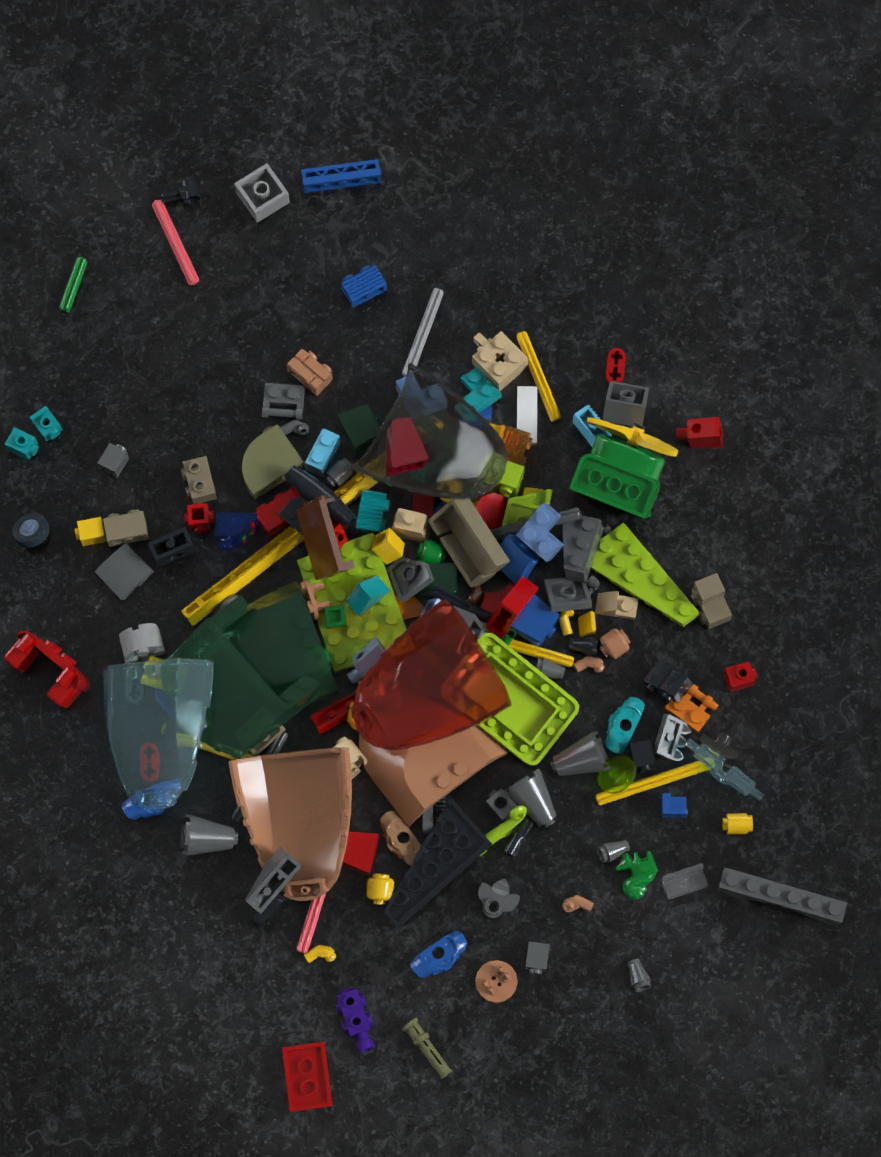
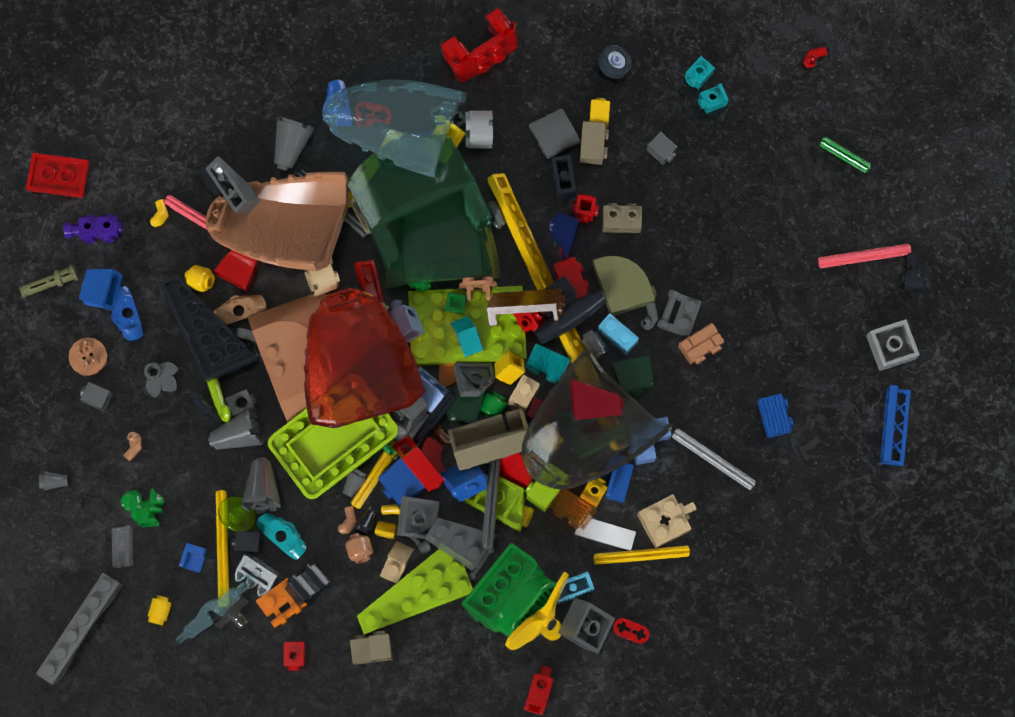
camera: 100 degrees right, 5 degrees up
teal plate [458,367,501,415] -> none
medium blue brick [516,503,564,562] -> none
dark grey cone [597,840,630,863] -> none
none -> blue torso [79,269,123,311]

